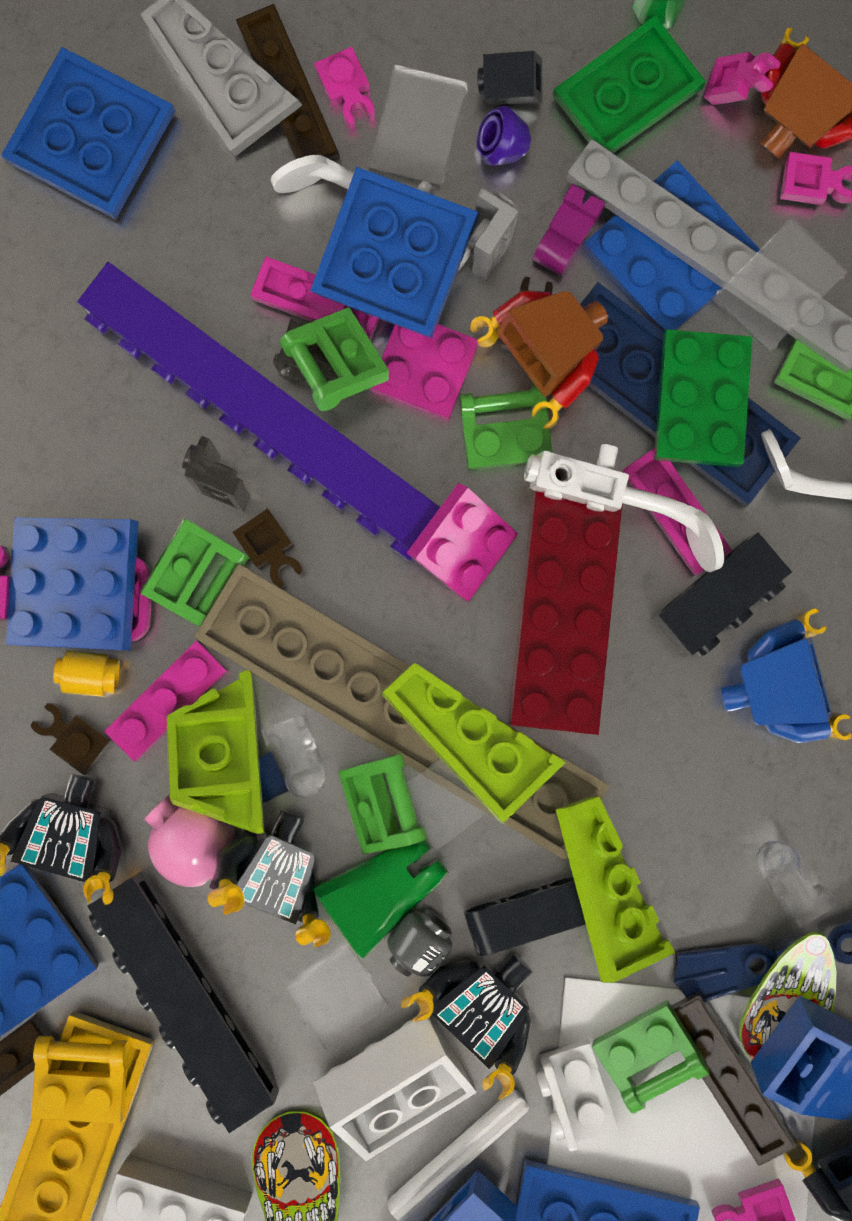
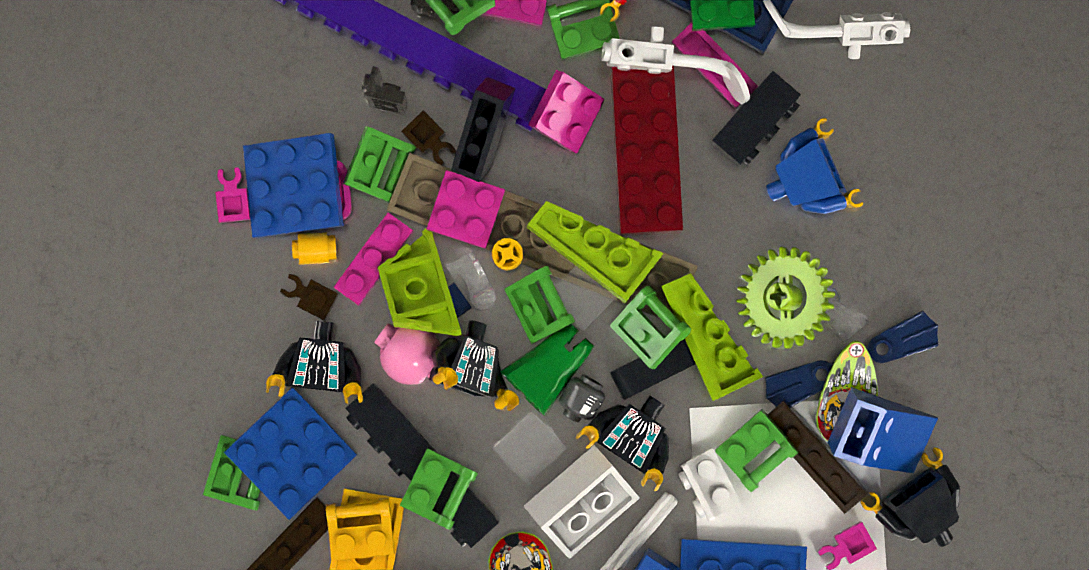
camera: 15 degrees left, 0 degrees up
none -> bright green plate [400,448,478,530]
none -> dark pink plate [427,170,505,249]
none -> black brick [451,77,516,182]
none -> yellow wheel [492,238,523,271]
none -> bright green plate [610,286,691,369]
none -> lime gear [736,246,835,349]

